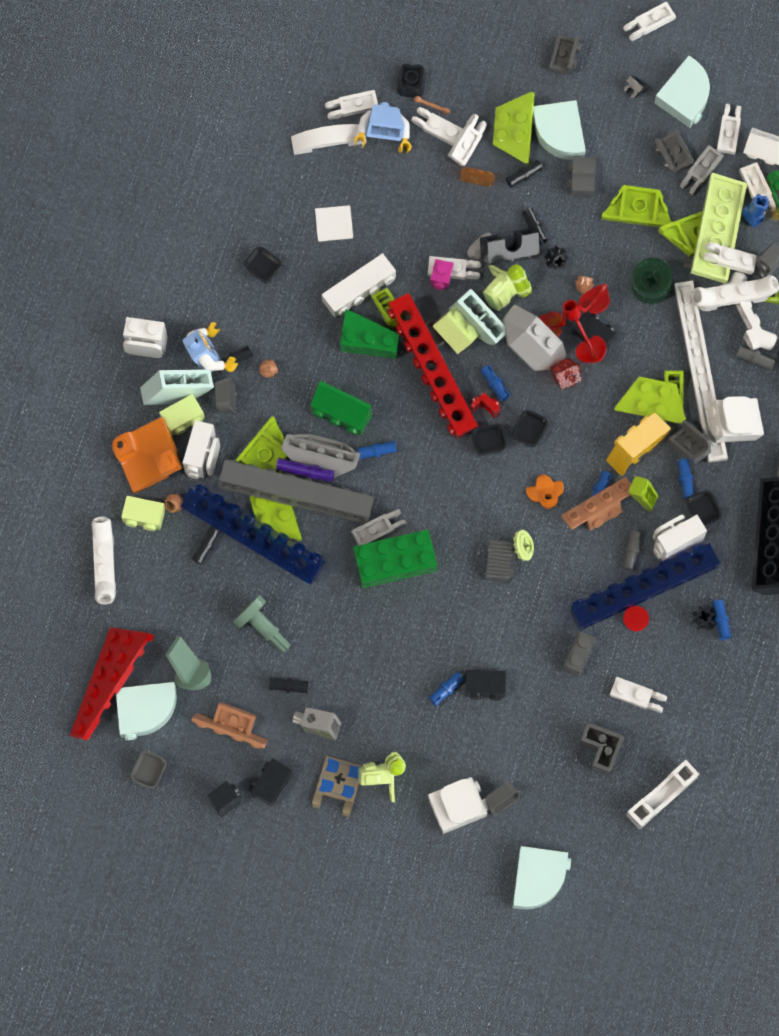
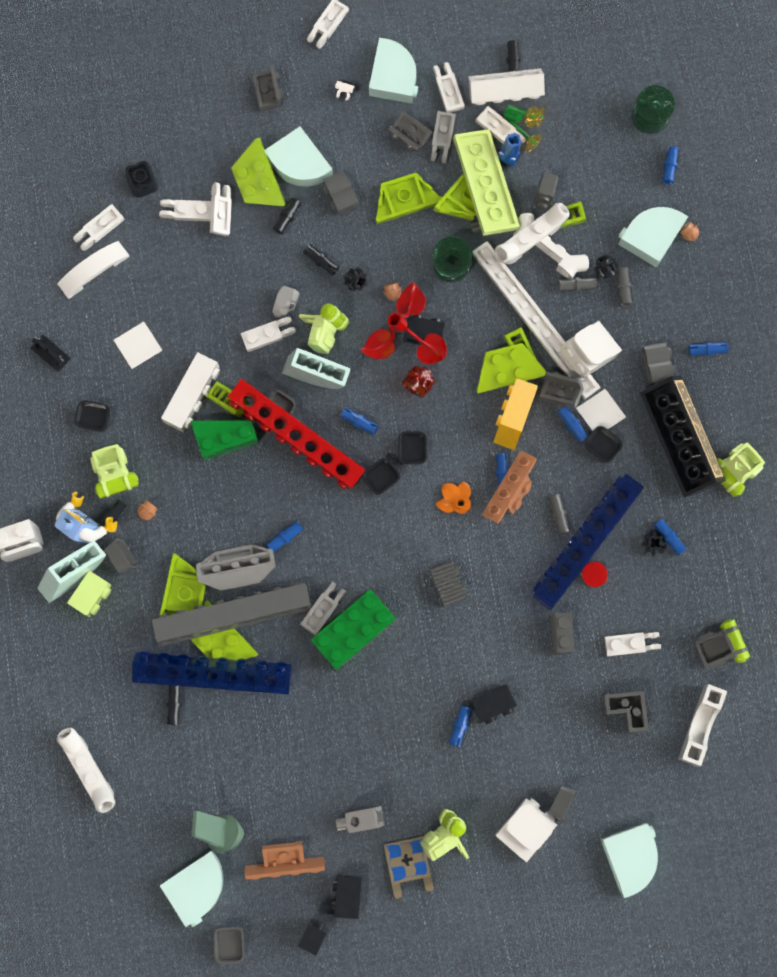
camera: 30 degrees left, 5 degrees up
red wing [69,627,154,741] -> none
orange slope [112,417,183,494] -> none
yellowish green brick [121,496,166,531] -> none
nougat plate [164,494,184,513] -> none
white brick [183,420,220,479] -> none
sand green piece [232,594,291,653] -> none
black pin [269,677,309,694] -> none
dark purple pin [276,458,334,483] -> none
green slope [310,381,372,436] -> none
light blue torso [354,102,411,153] -> none
nougat hinge [414,96,450,115] -> none
dark pink bracket [430,259,454,290] -> none
yellowish green brick [433,306,479,354] -> none
clear orange beam [459,167,495,187] -> none
red bracket [470,392,500,419] -> none
arch [480,228,539,265] -> none
light grey wedge [503,305,566,371] -> none
yellowish green gear [513,530,534,561] -> none
lime slope [629,476,658,512] -> none
white brick [653,515,707,563] -> none
white hinge [703,242,757,275] -> none
none -> black hinge [30,335,71,372]
none -> yellowish green piece [90,444,139,499]
none -> white sticker [576,389,626,431]
none -> dark grey piece [695,619,750,669]

